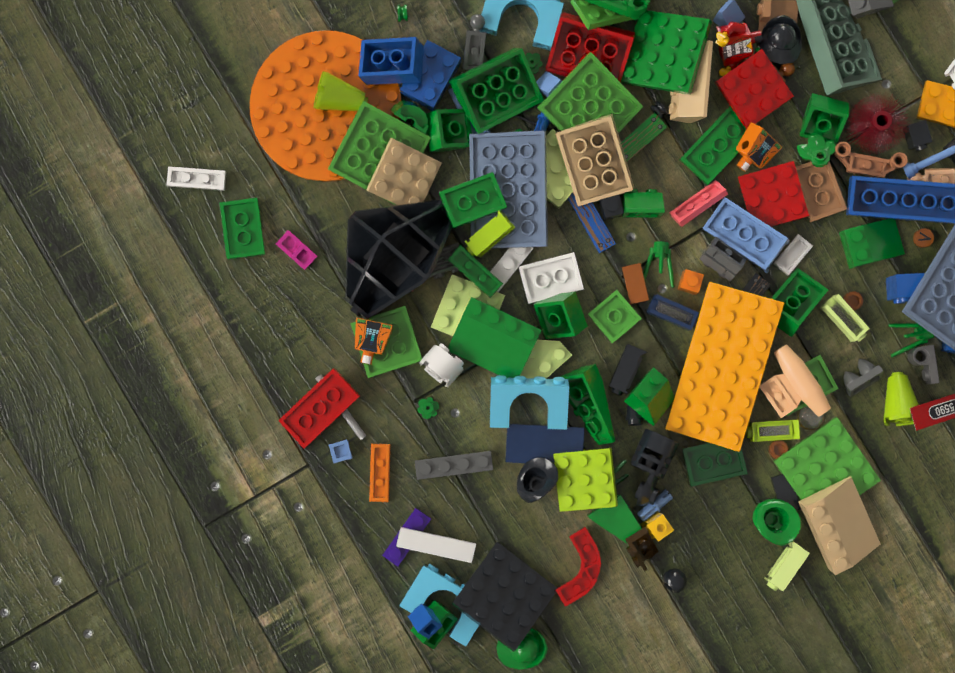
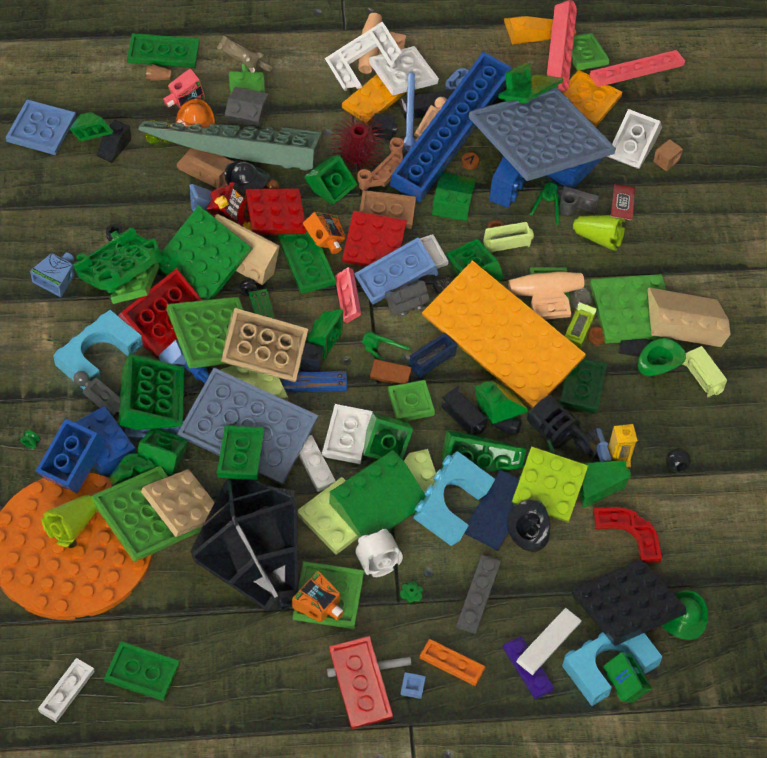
camera: 65 degrees left, 30 degrees down
dark pink slope [275,230,317,270] -> none
blue brick [408,603,443,639] -> none
green tile [447,245,503,298] -> none
lime window [465,210,515,257] -> none
dark brown bracket [625,527,659,572] -> none
orange brick [677,269,704,295] -> none
green plate [797,132,836,168] -> none
dark grey tile [844,358,883,398] -> none

